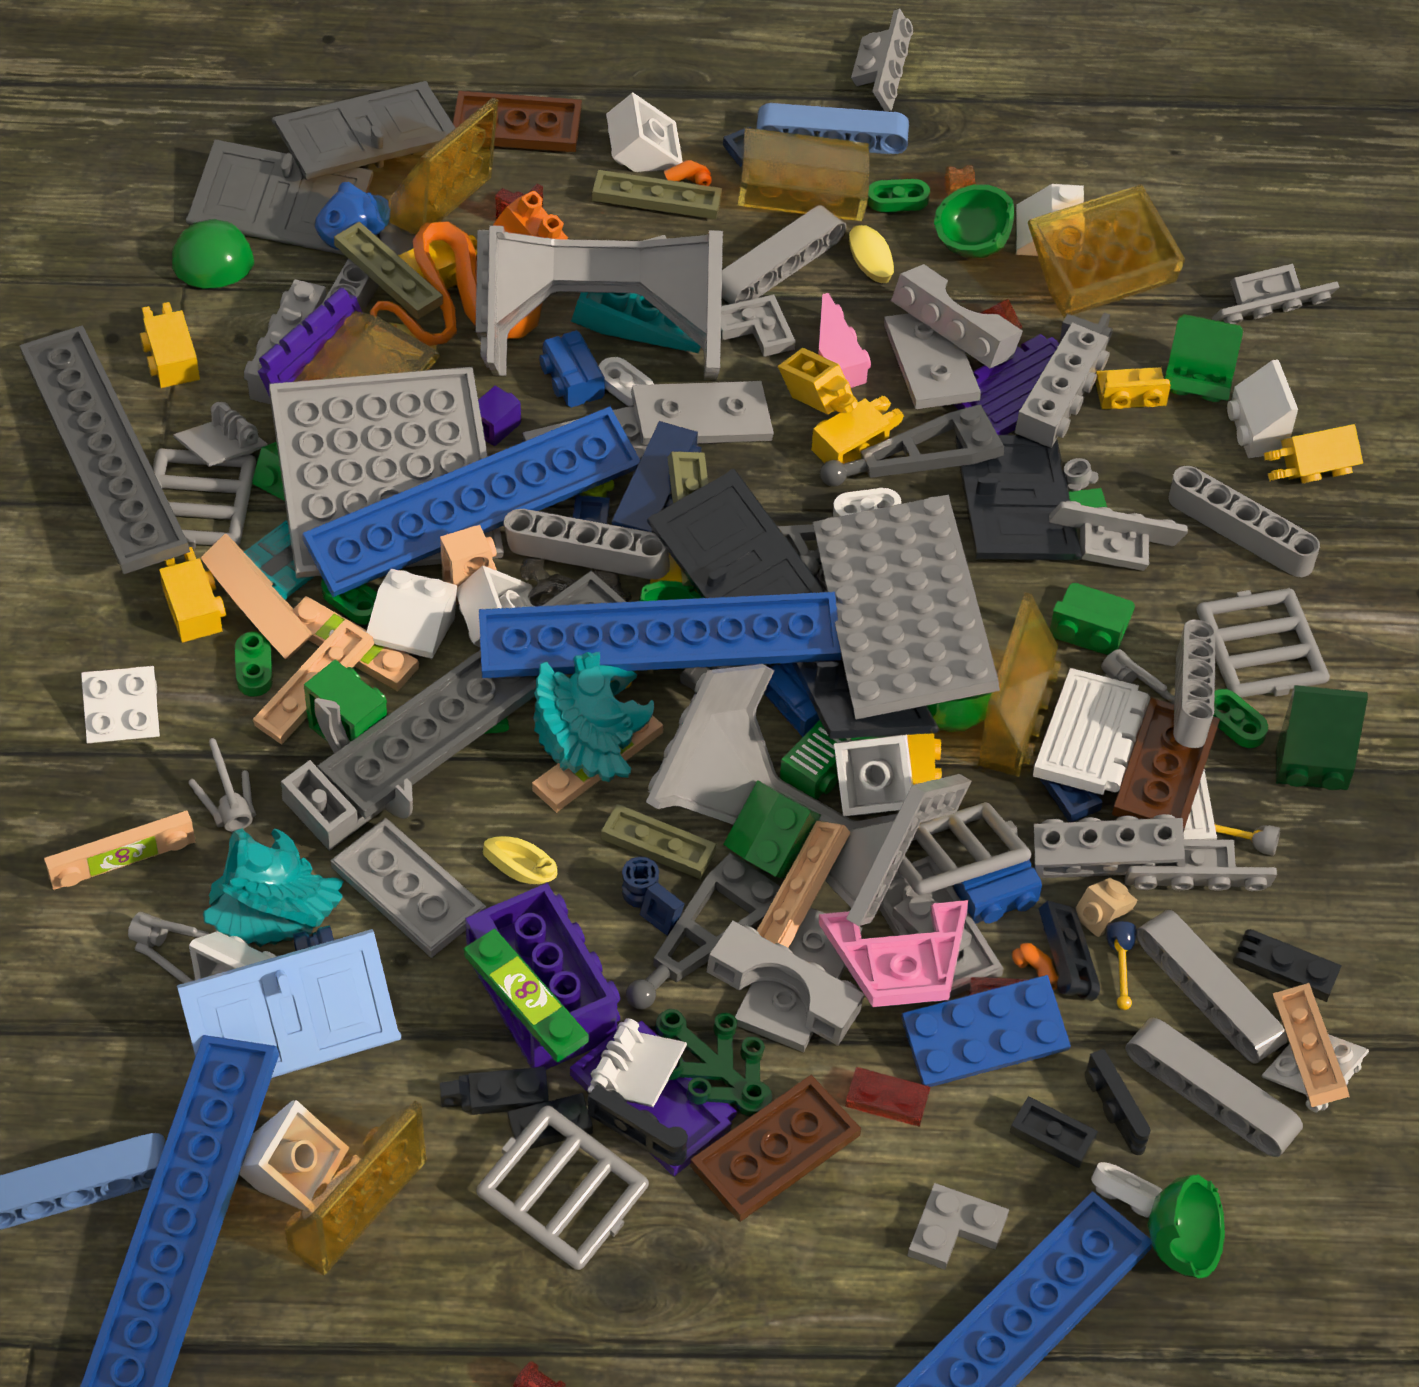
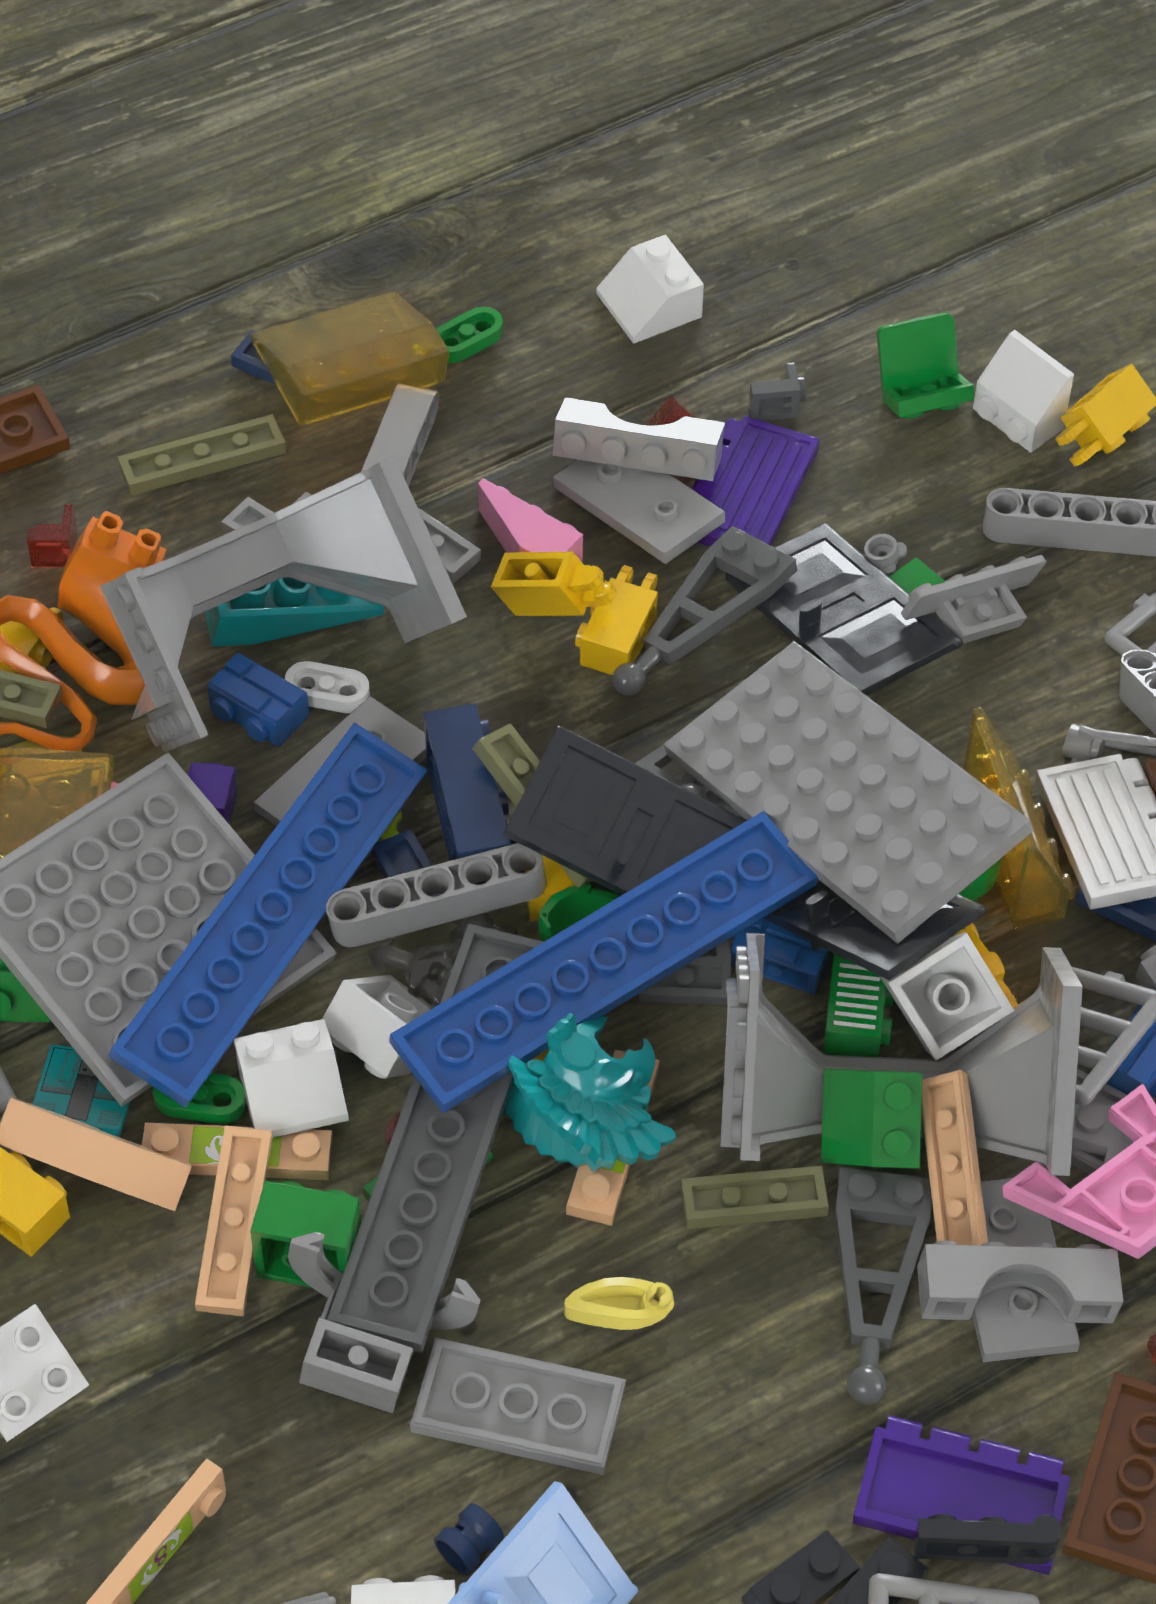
camera: 30 degrees left, 0 degrees up
light grey plant [189,738,256,831] -> none
teal piece [203,828,344,948] -> none
green plate [235,632,273,697] -> none
light nougat brick [440,525,497,605] -> none
green plate [464,928,589,1063] -> none
dark purple brick [465,883,620,1070] -> none
white hinge [587,1018,687,1107] -> none
white slope [606,93,683,172] -> none
dark blue wheel [622,857,659,908] -> none
light grey plate [631,381,774,445] -> none
dark blue plate [639,882,685,936] -> none
dark green plant [654,1009,772,1117] -> none
orange arm [663,160,712,186] -> none
medium blue beam [756,103,909,154] -> none
white plate [833,488,901,517] -> none
light yellow arm [849,225,894,283] -> none
light grey bracket [851,9,913,112] -> none
green cylinder [934,184,1014,258] -> none
clear orange wheel [945,165,976,196] -> none
light grey brick [1015,322,1110,448] -> none
clear yellow slope [1028,184,1185,318] -> none
green bracket [1049,583,1135,655] -> none
yellow bracket [1095,367,1171,409] -> none
light grey bracket [1211,264,1339,324] -> none

